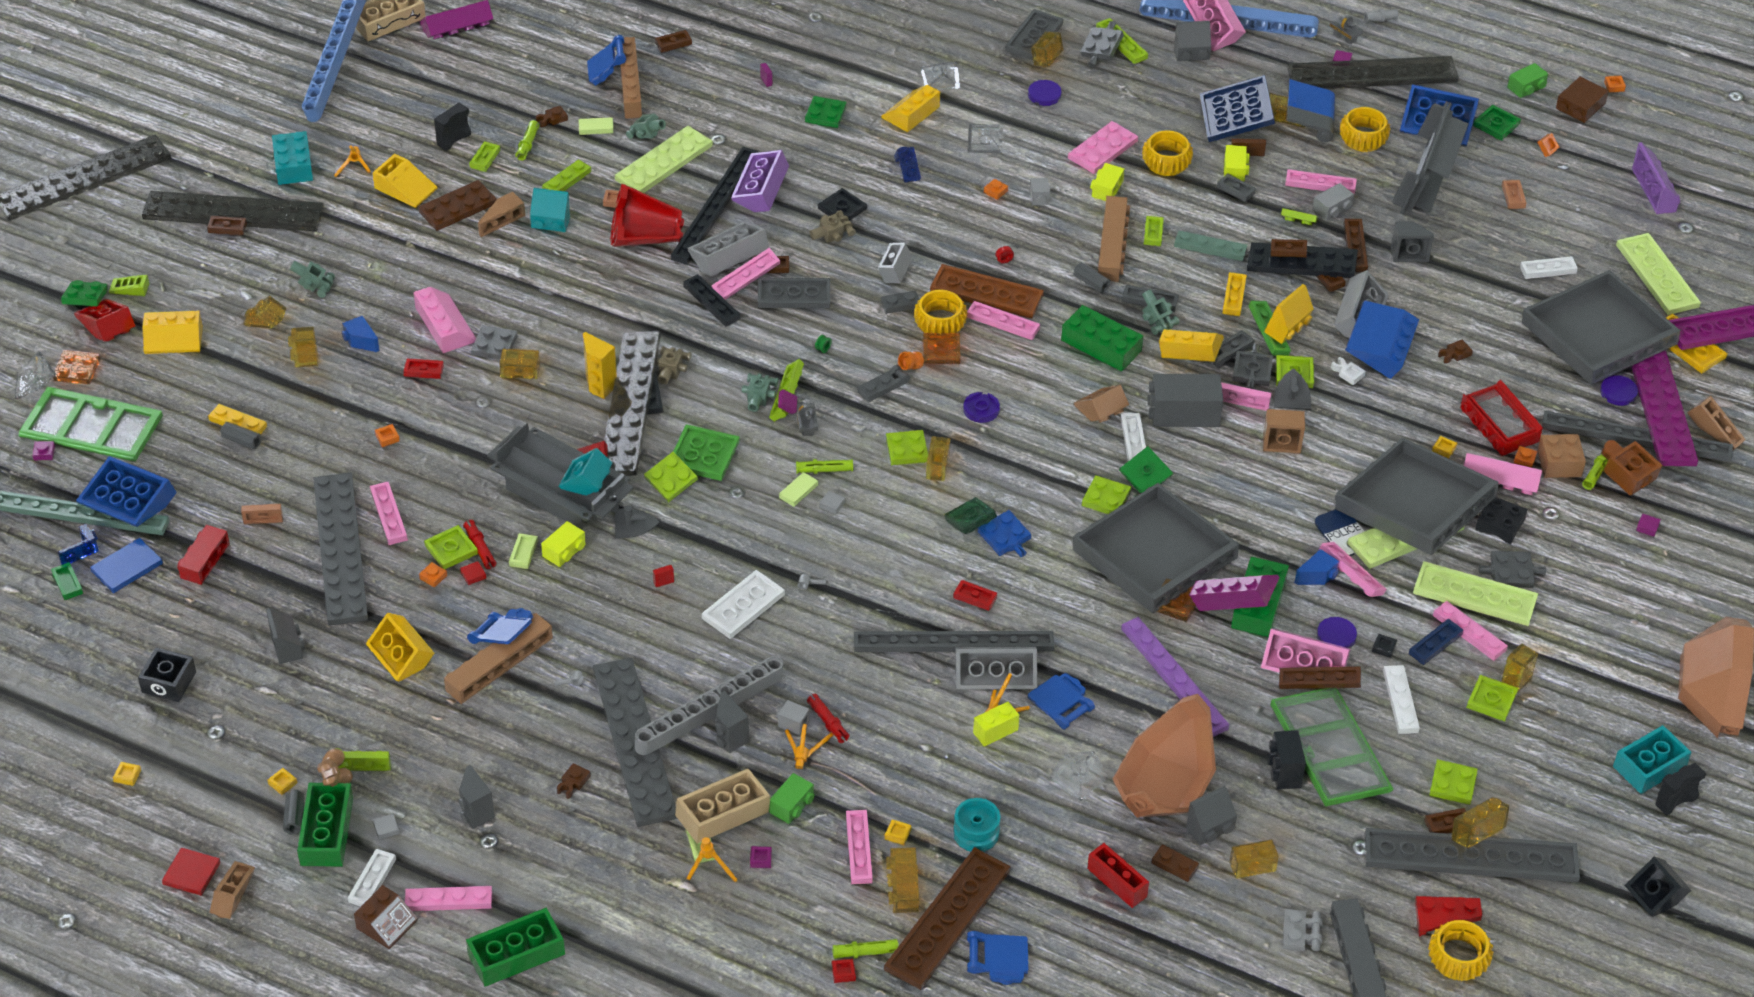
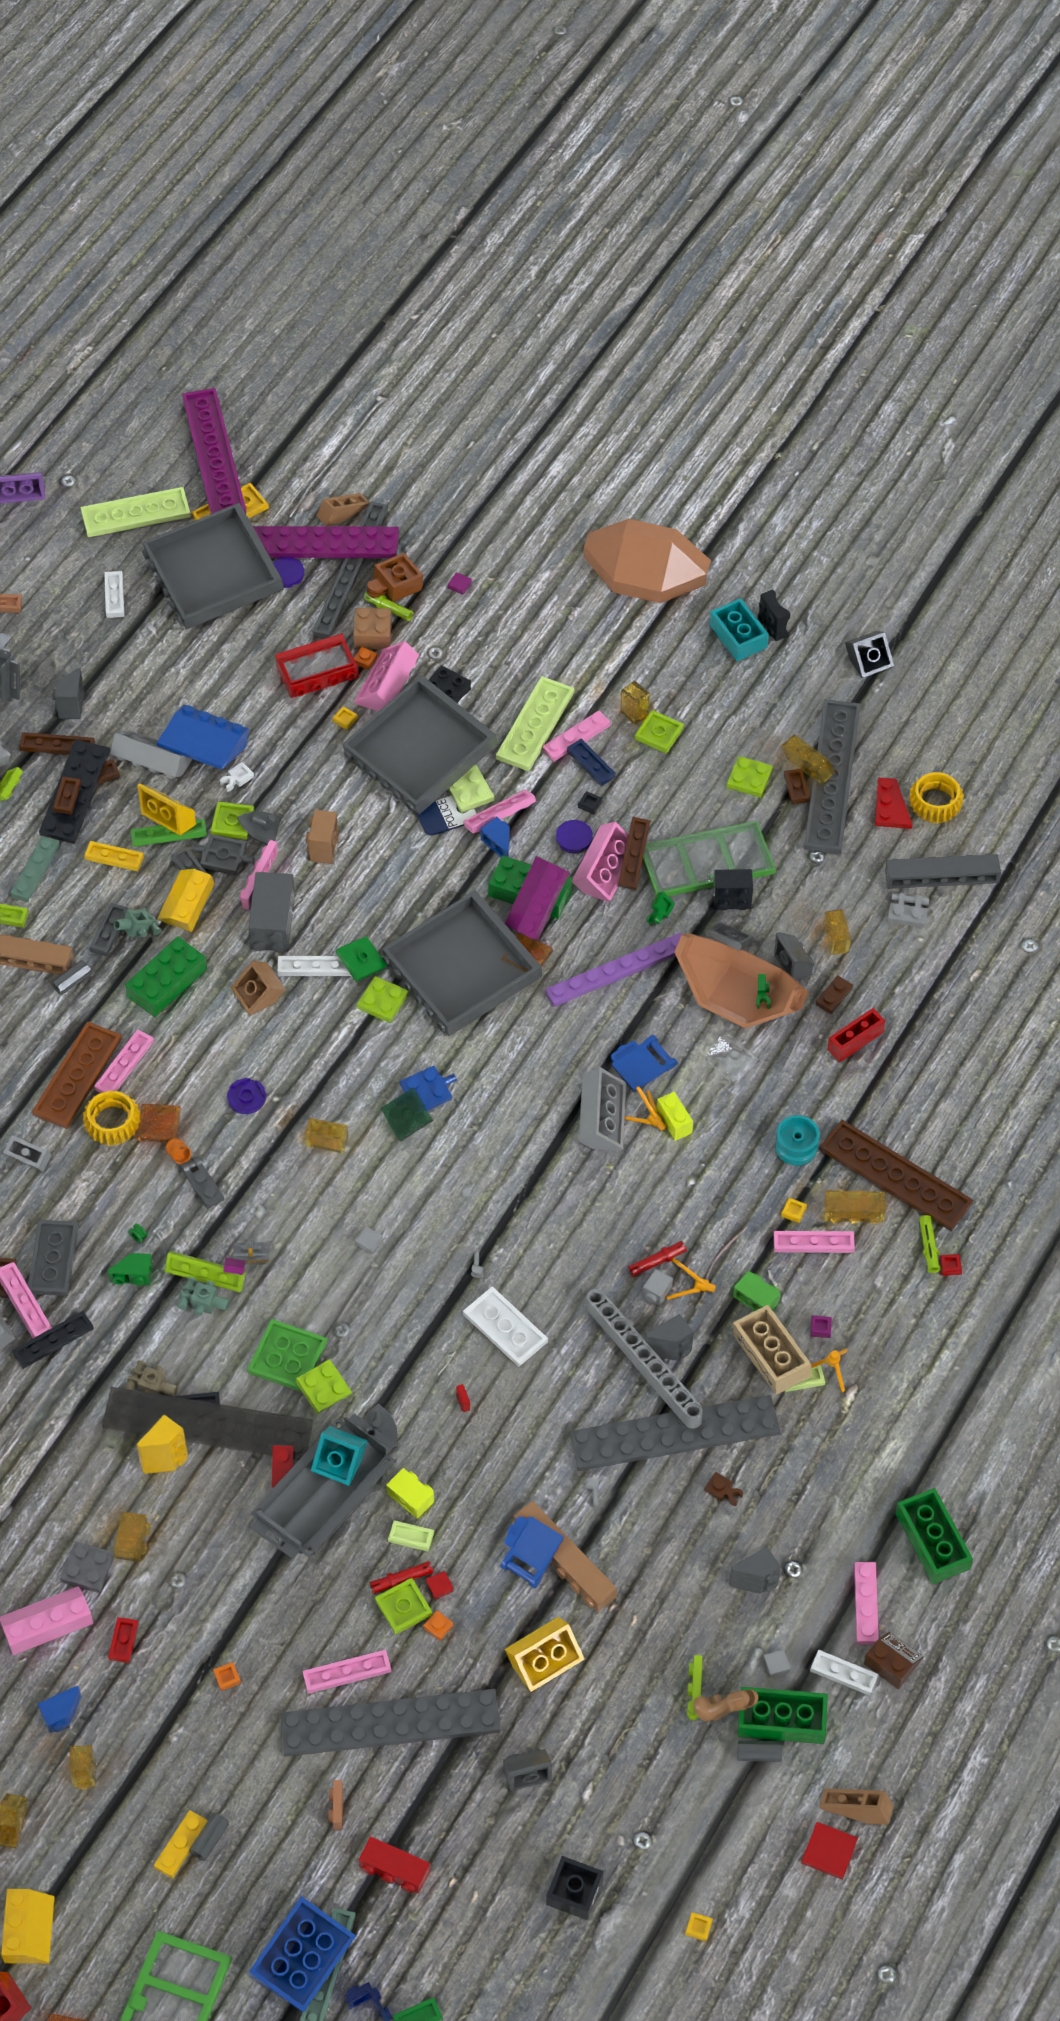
camera: 85 degrees left, 10 degrees up
tile [90,538,163,593] -> none
yellow tile [267,768,298,795] -> none
yellowish green tile [779,472,818,507] -> none
lime pin [796,459,853,474] -> none
dark grey plate [854,631,1054,652] -> none
dark grey plate [881,291,919,314] -> none
lime plate [886,430,929,465] -> none
red plate [953,580,997,611] -> none
blue piece [967,931,1028,985] -> none
red tile [995,246,1014,263] -> none
white plate [1383,665,1420,734] -> none
reddish brown plate [1438,339,1473,364] -> none
dark grey plate [1478,551,1546,588] -> none
none -> green slope [108,1253,153,1286]
none -> green plate [646,892,675,926]
none -> flat silver tile [706,922,754,951]
none -> green plate [756,974,771,1009]

